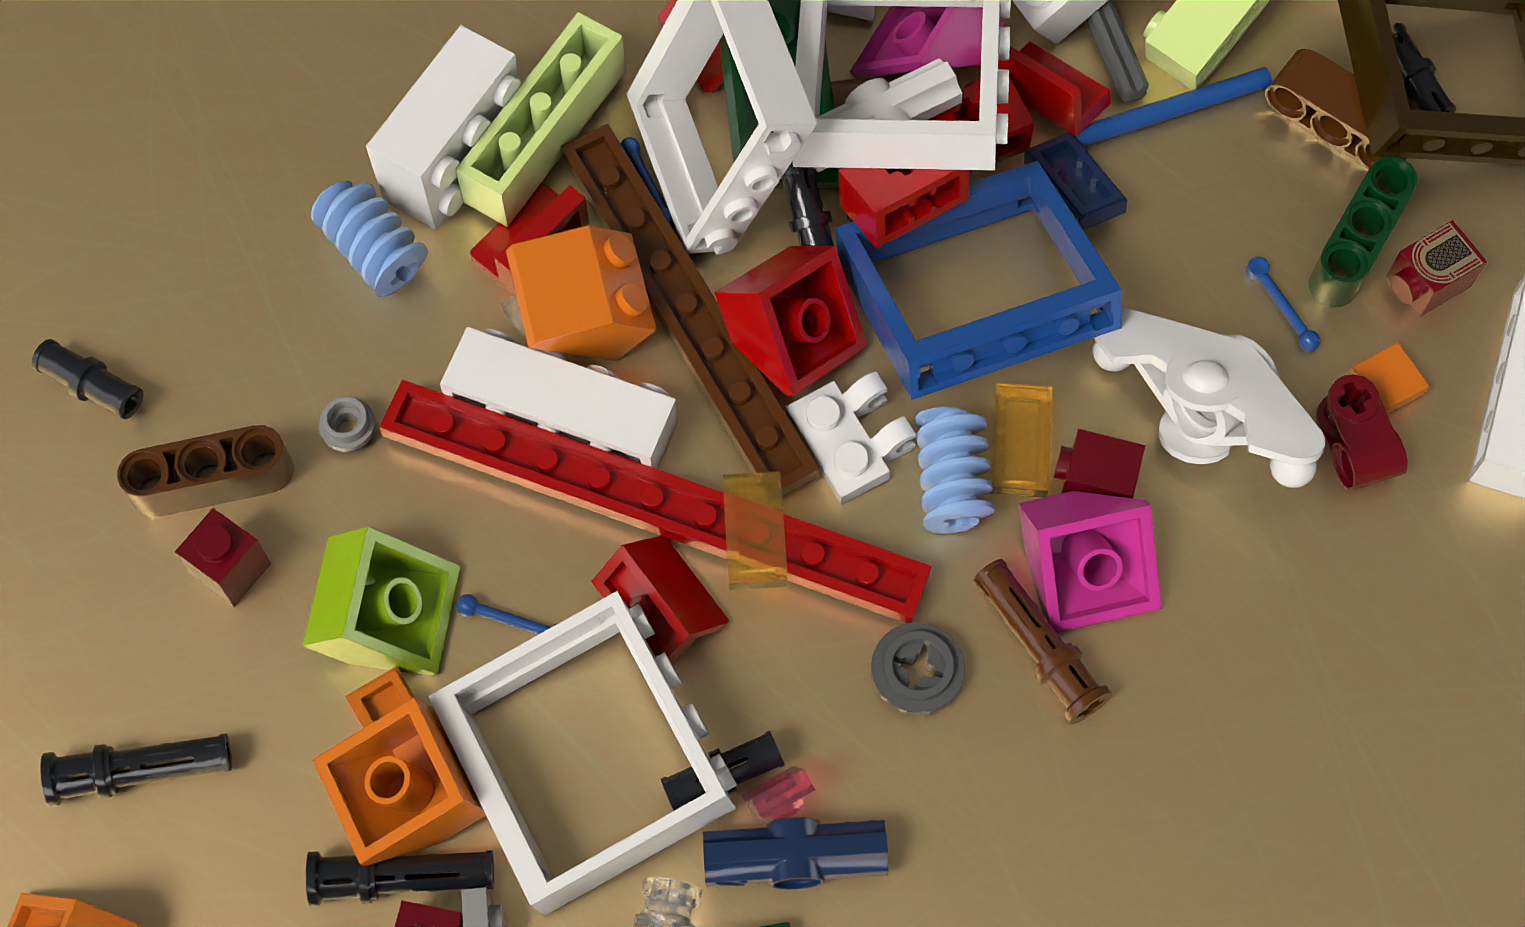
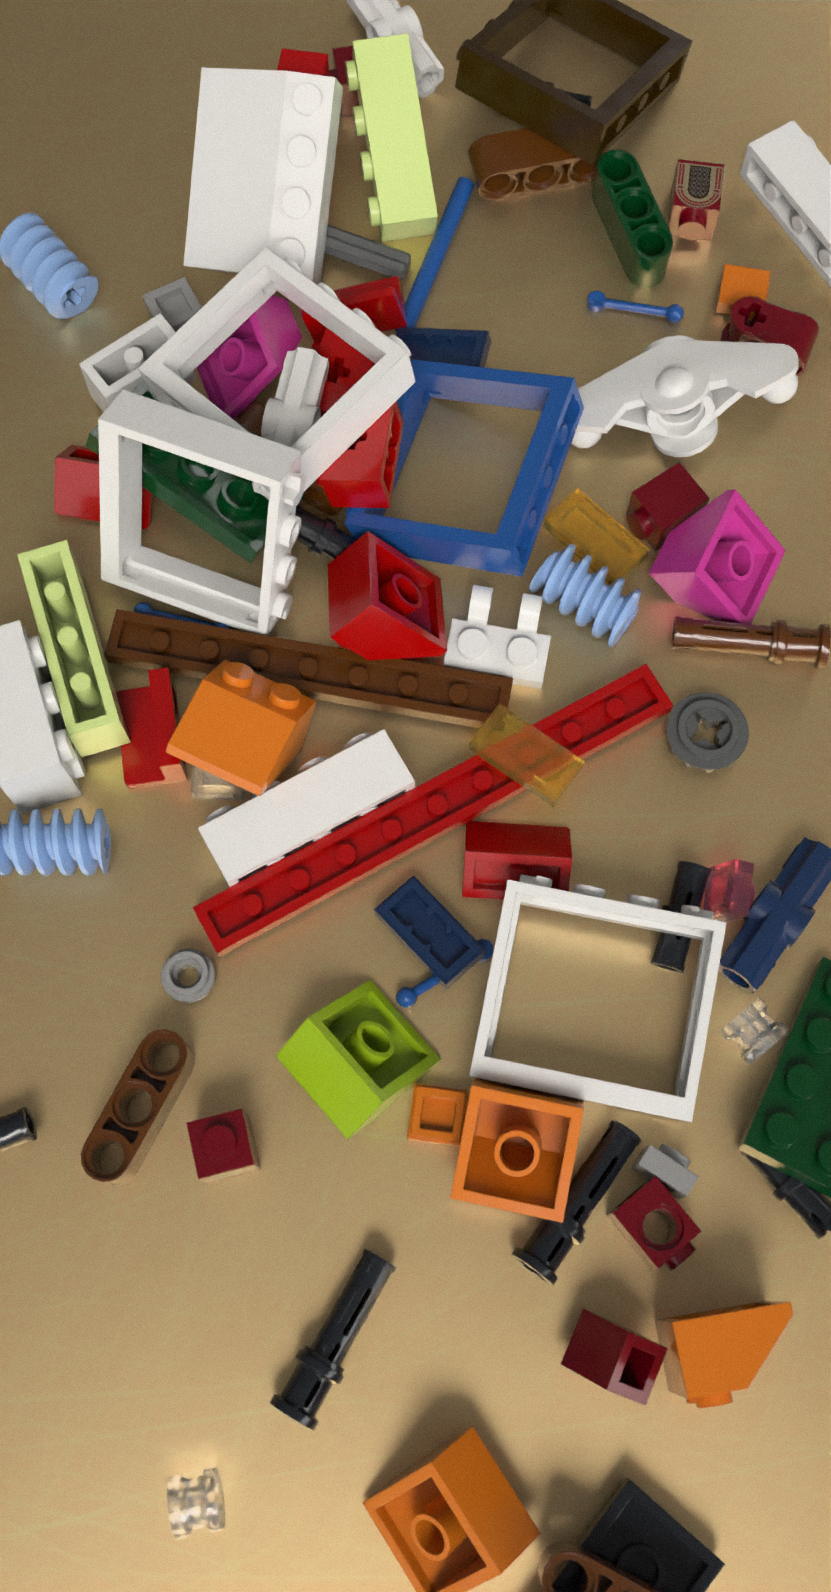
camera: 50 degrees left, 5 degrees up
none -> dark blue plate [374,875,486,990]

